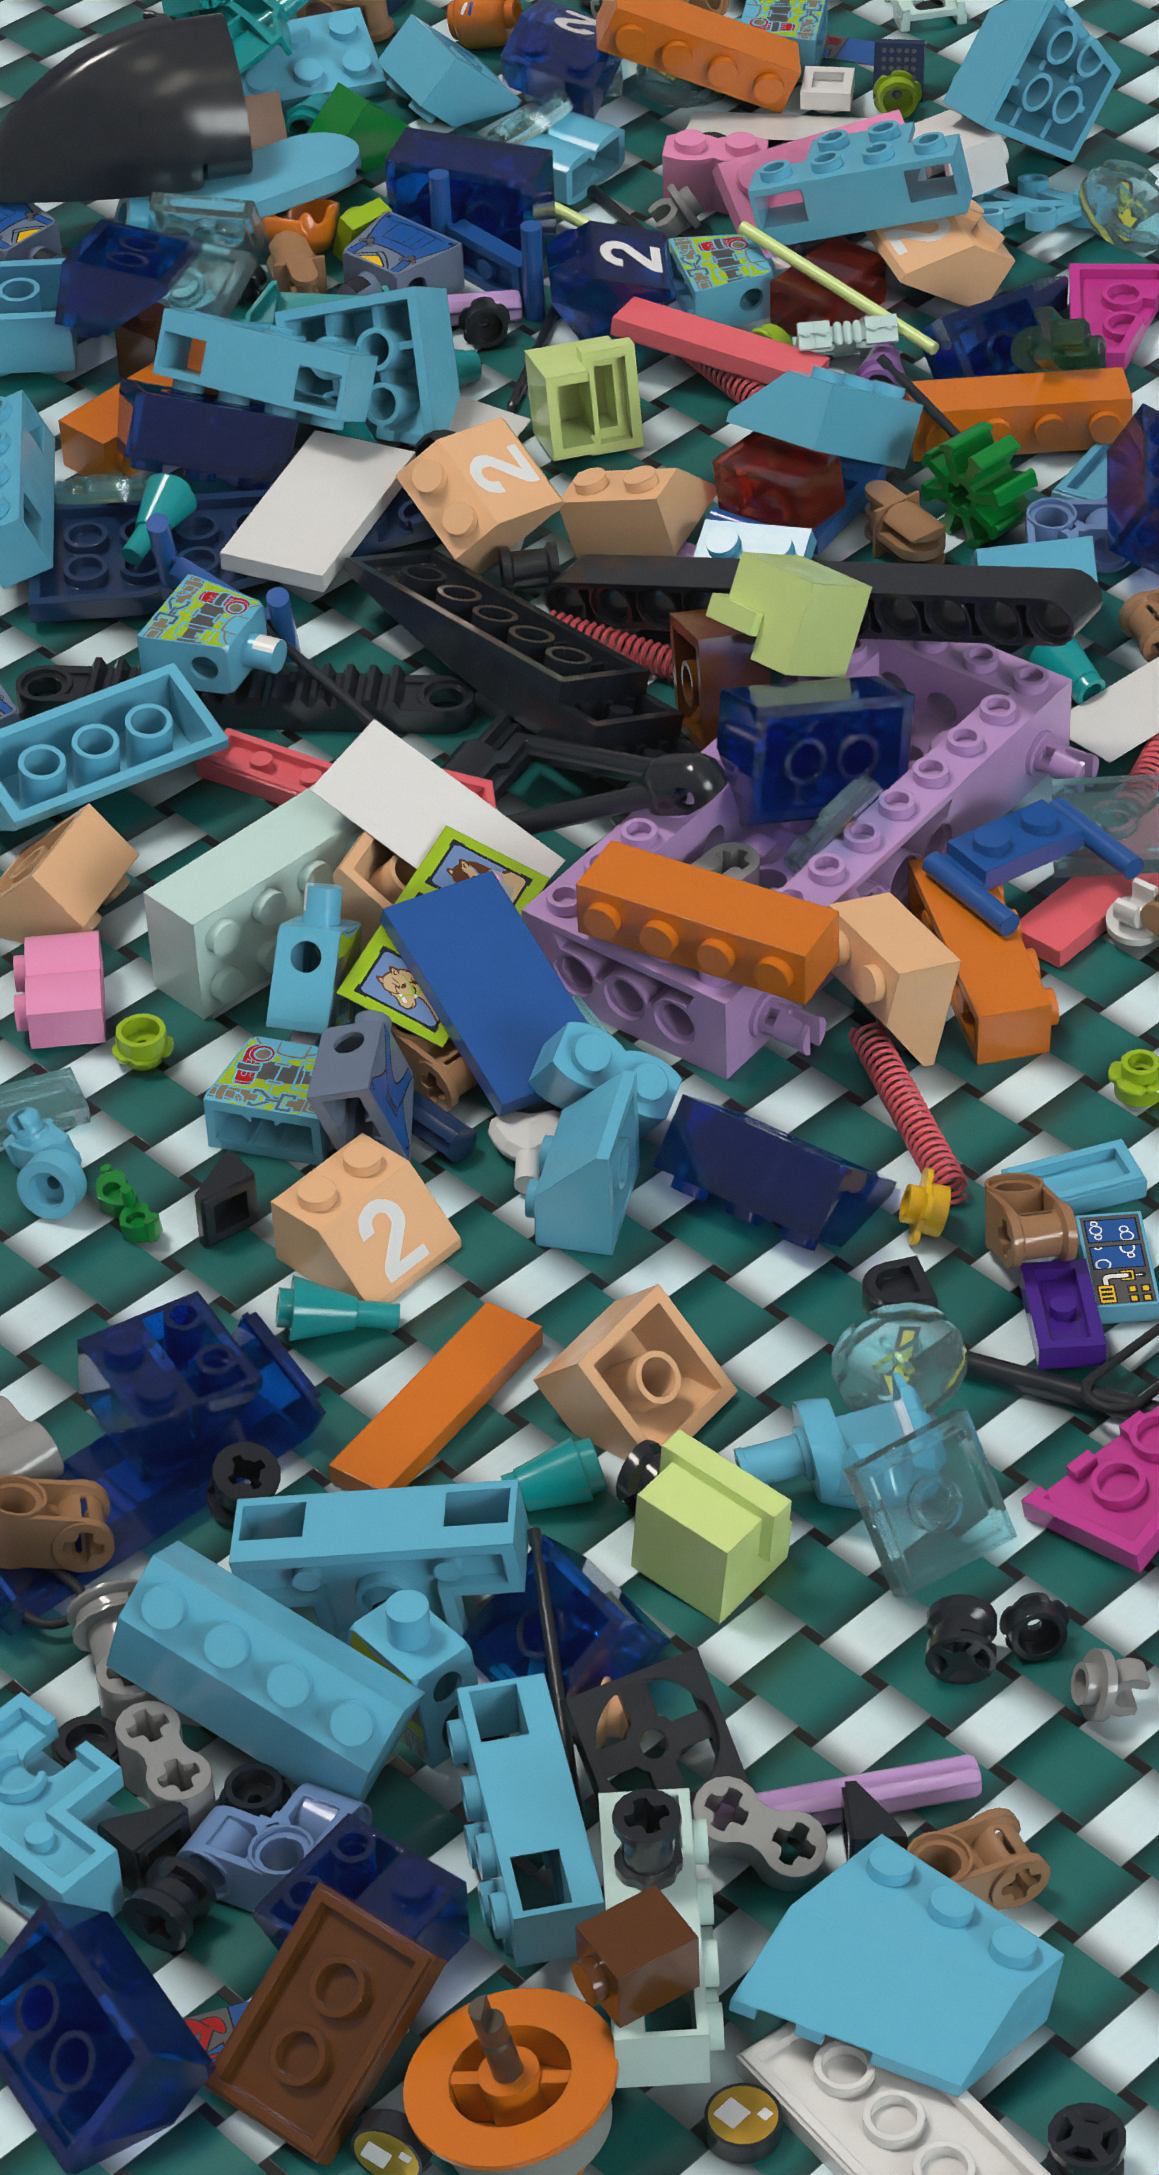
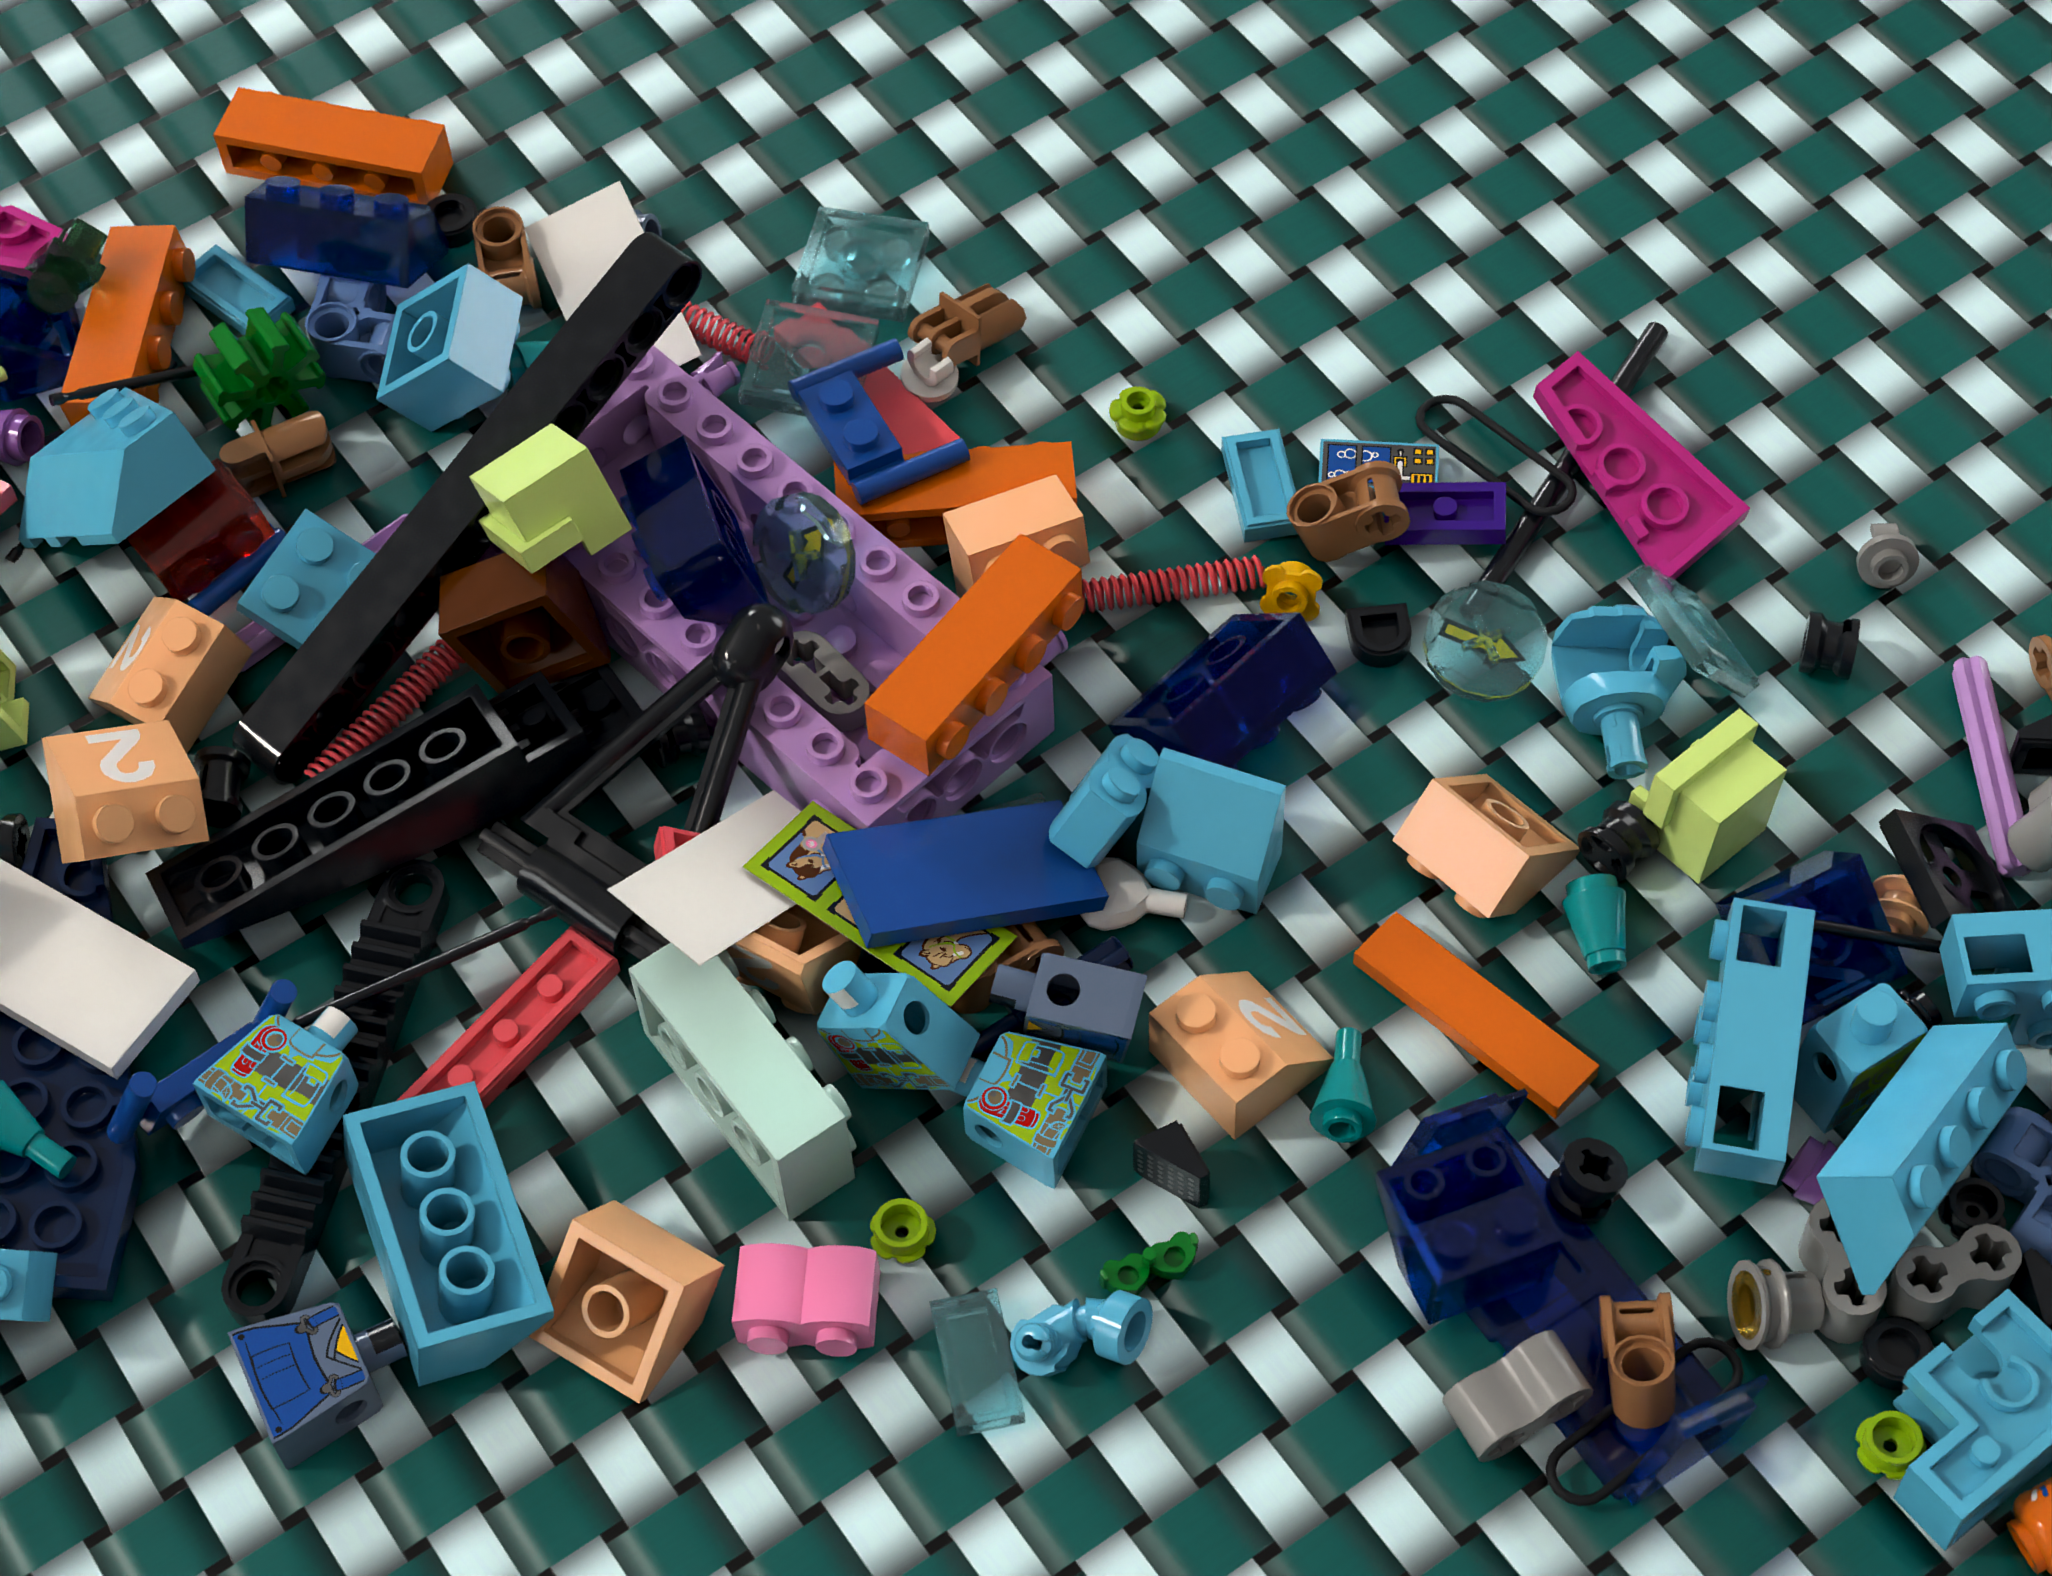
camera: 80 degrees left, 15 degrees up
black plate [999,1592,1069,1661] -> none

